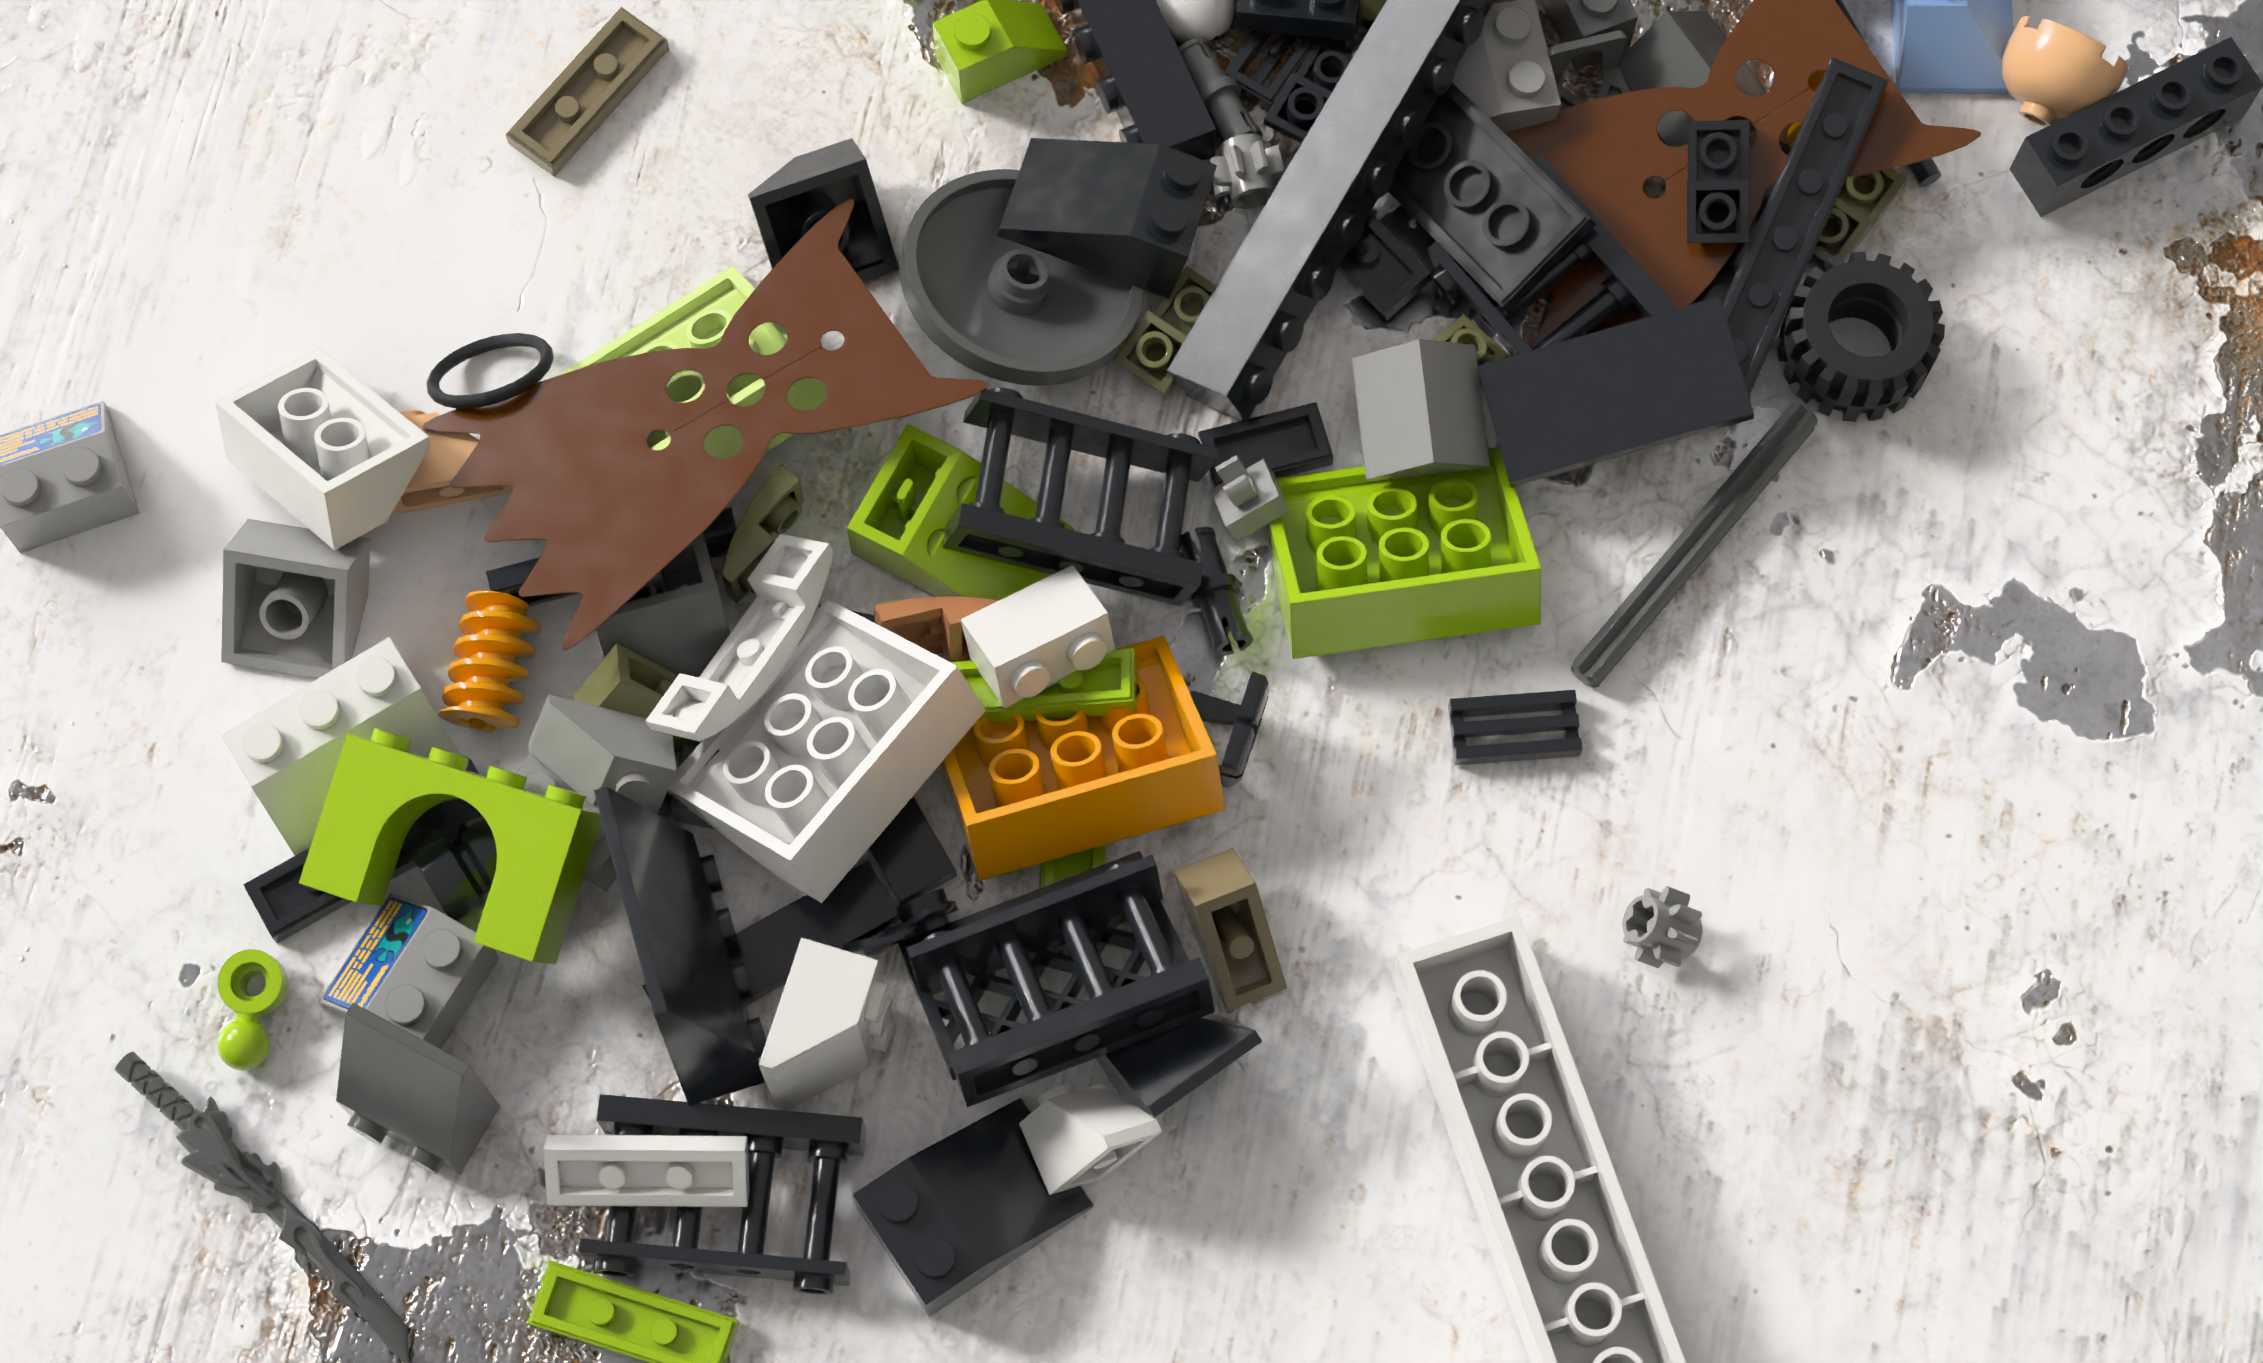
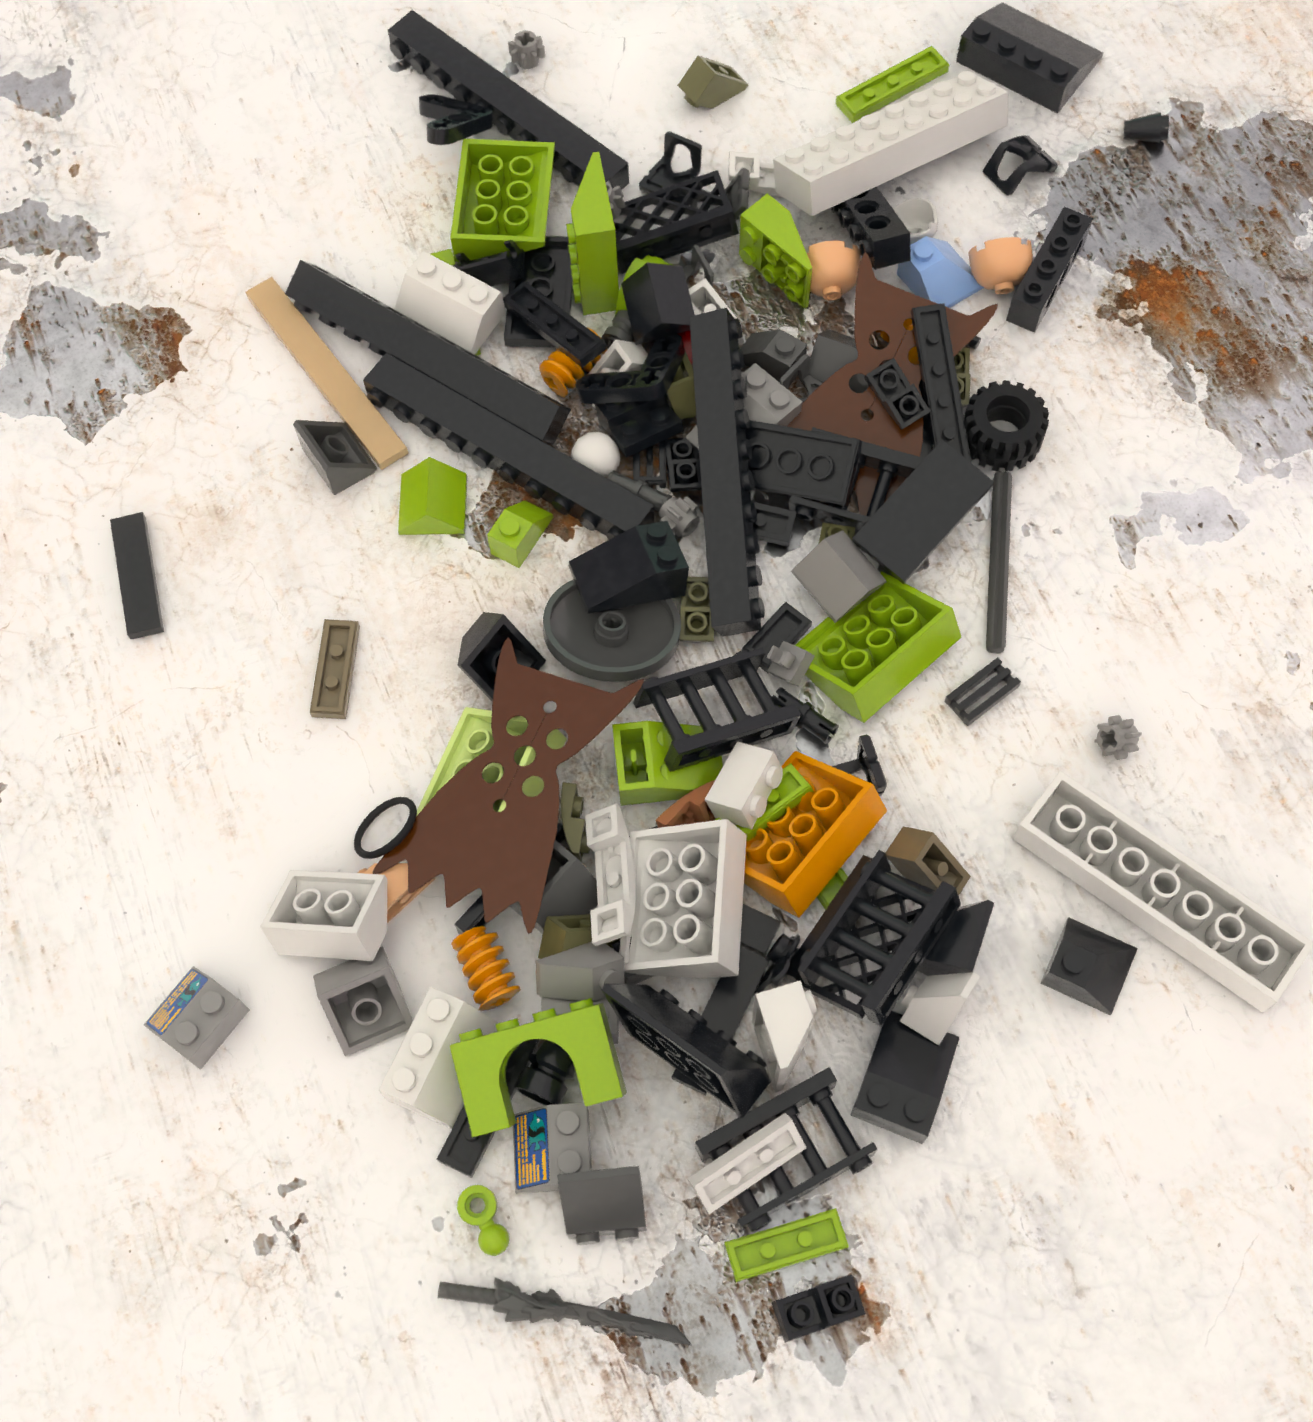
camera: 30 degrees left, 5 degrees down
none -> black slope [1040,917,1138,1015]

